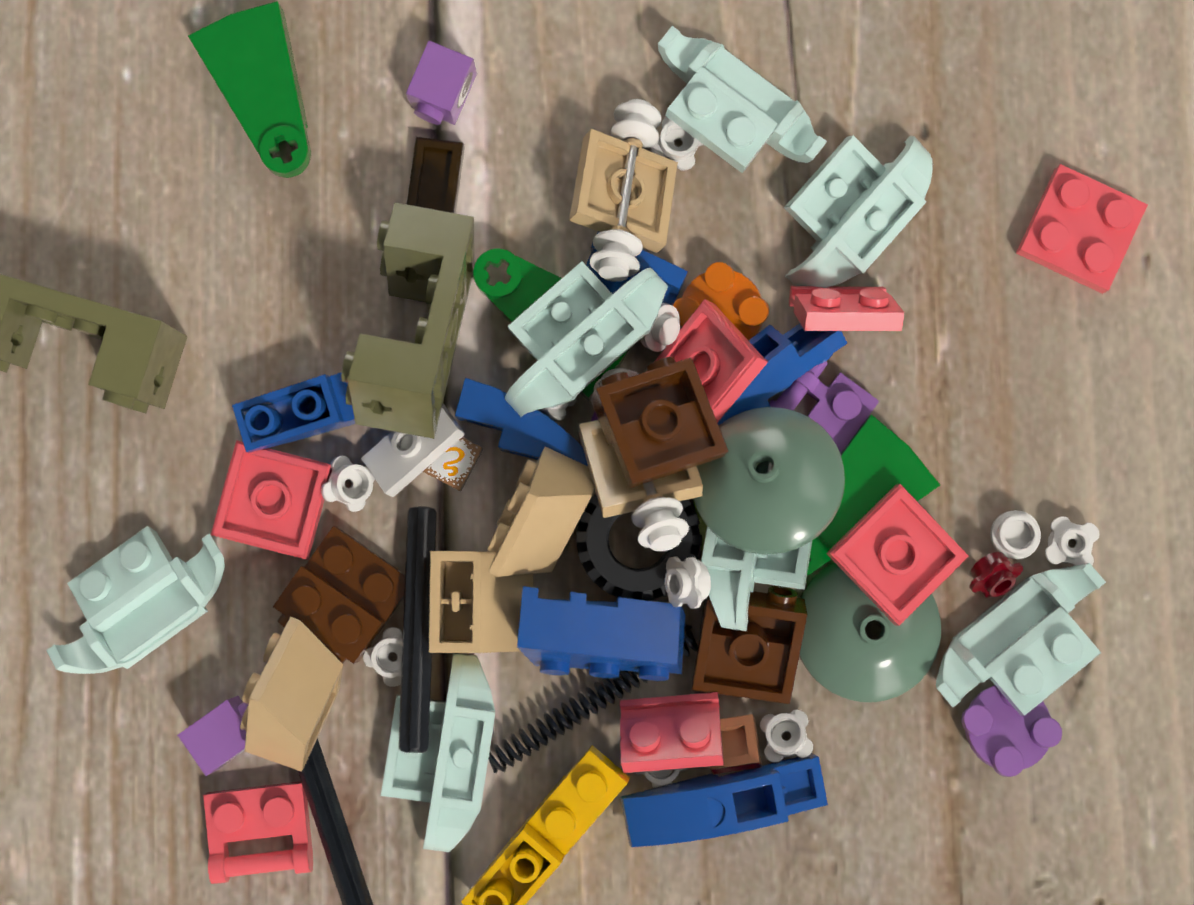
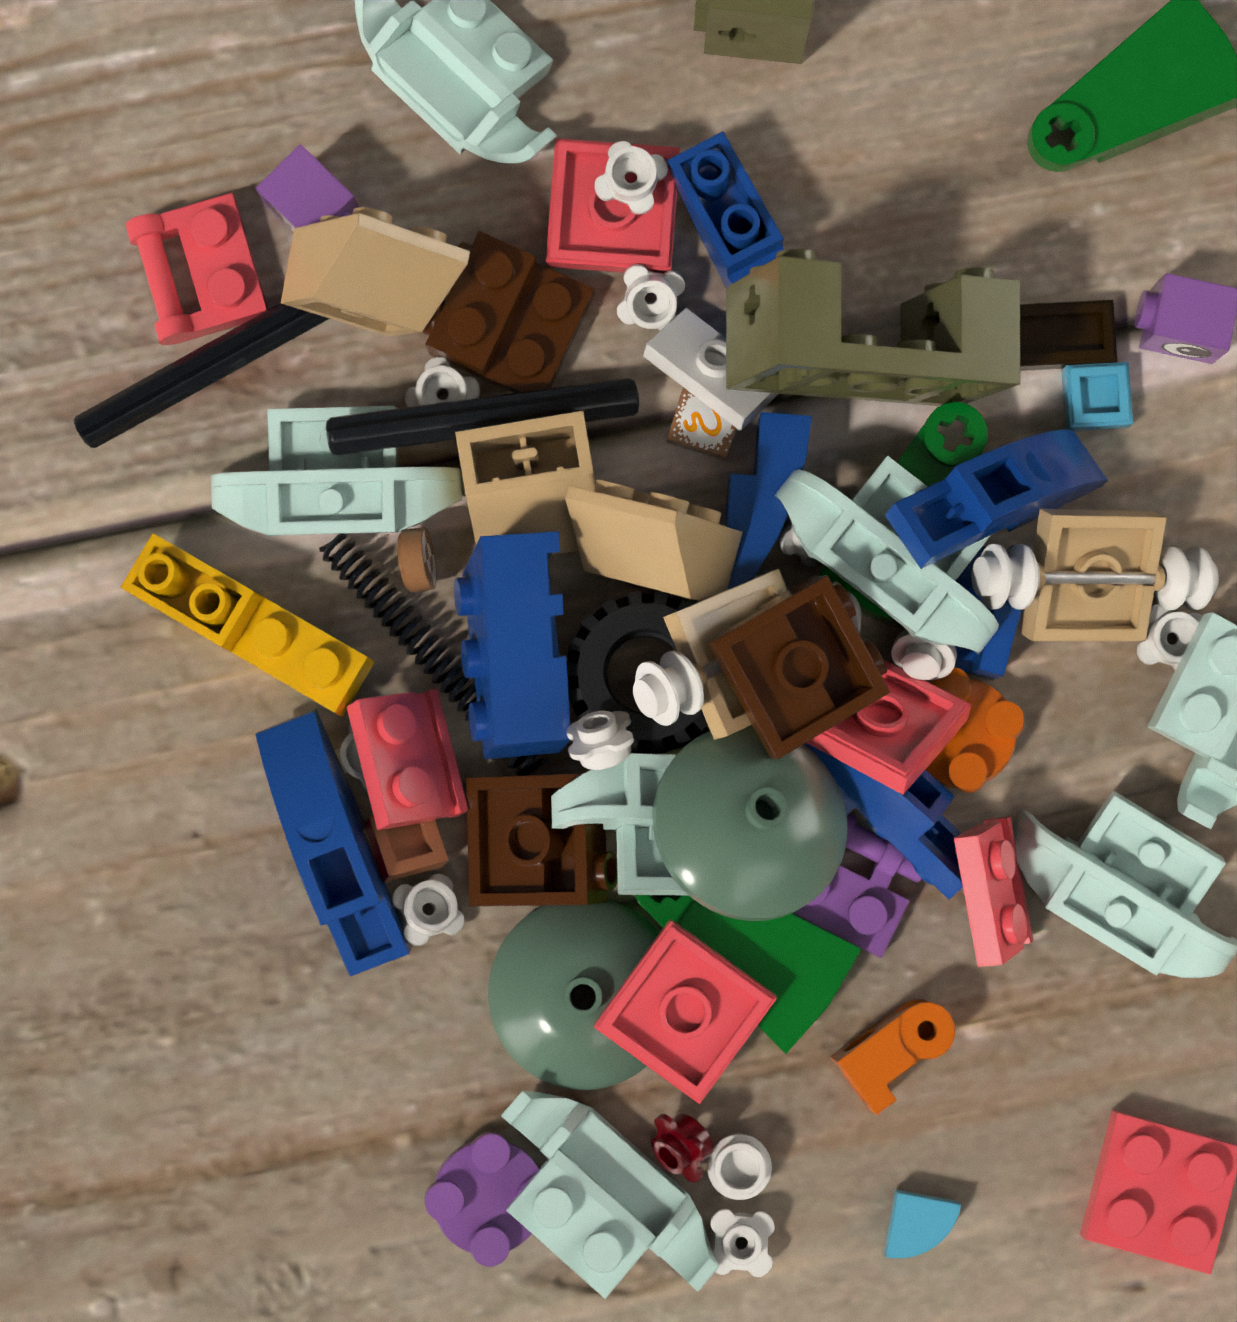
camera: 85 degrees right, 0 degrees up
none -> medium nougat tile [397,527,437,593]
none -> white plate [595,141,668,214]
none -> orange leg [831,999,955,1115]
none -> medium azure tile [883,1189,961,1258]
none -> blue slope [885,429,1108,569]
none -> medium azure tile [1061,362,1133,431]

